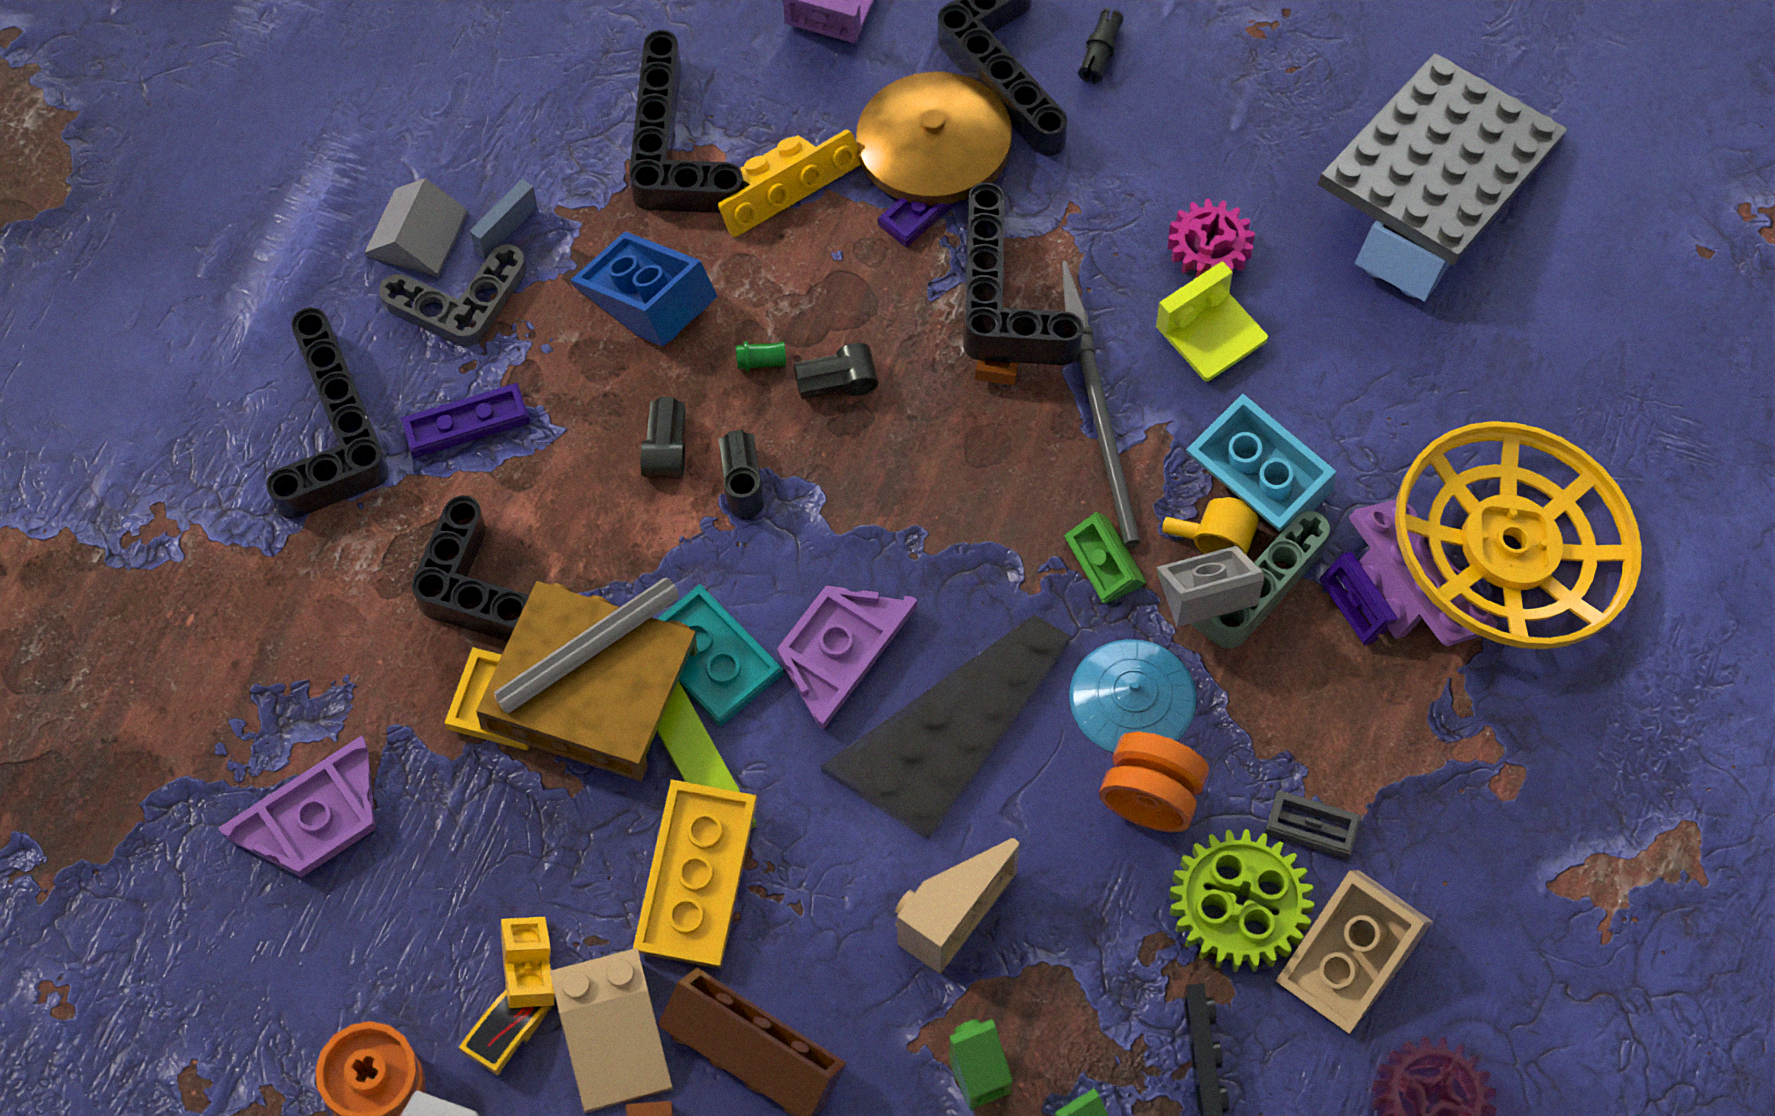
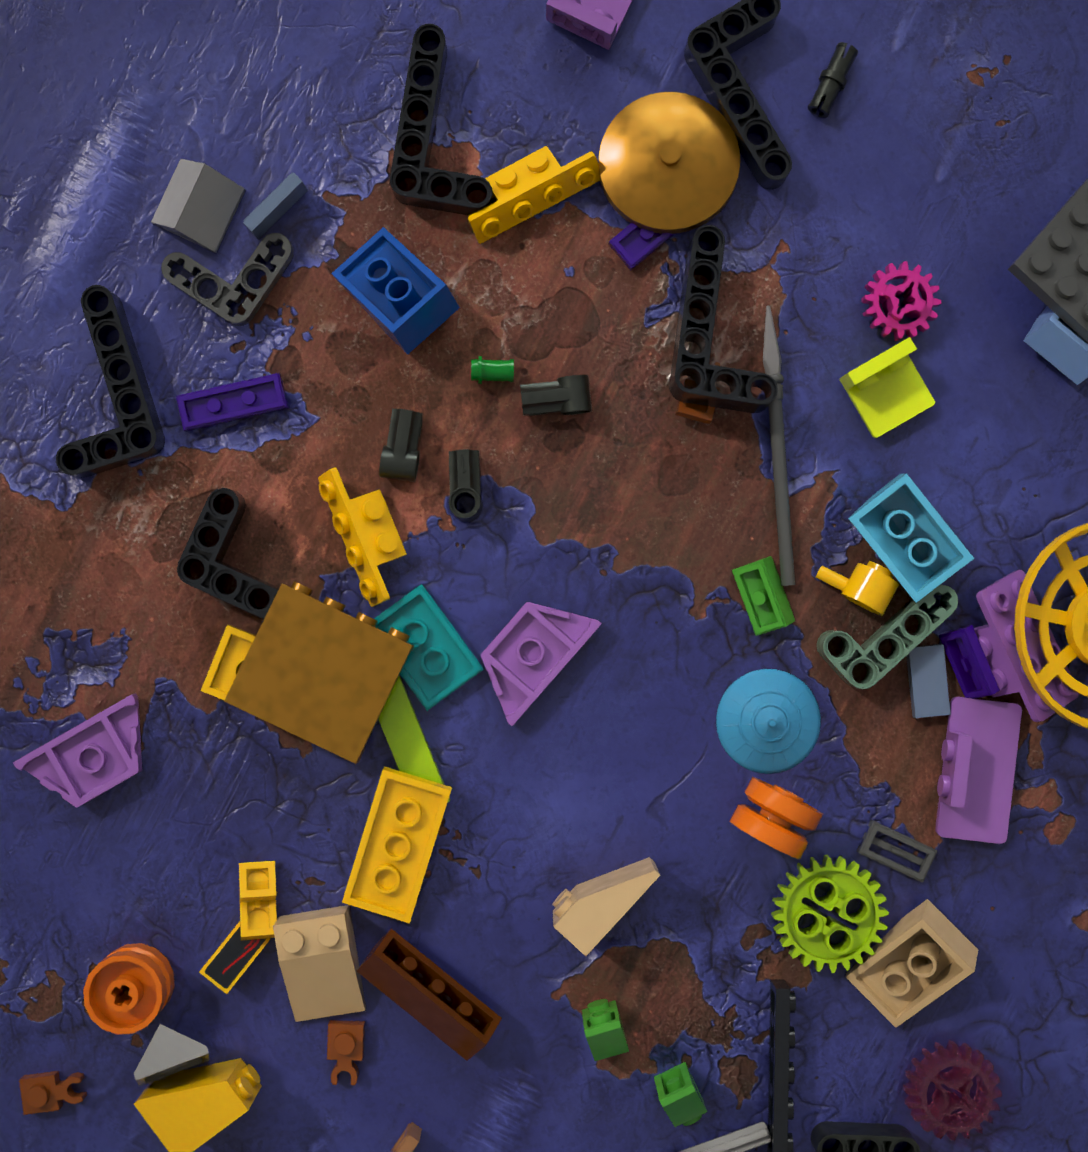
camera: 10 degrees right, 25 degrees up
light grey axle [494,578,679,713] -> none
clear smoke wing [821,614,1070,840] -> none
light grey slope [1156,546,1264,627] -> none
none -> yellow bracket [318,467,407,607]
none -> sand blue tile [906,644,951,718]
none -> medium lavender bracket [935,696,1022,844]

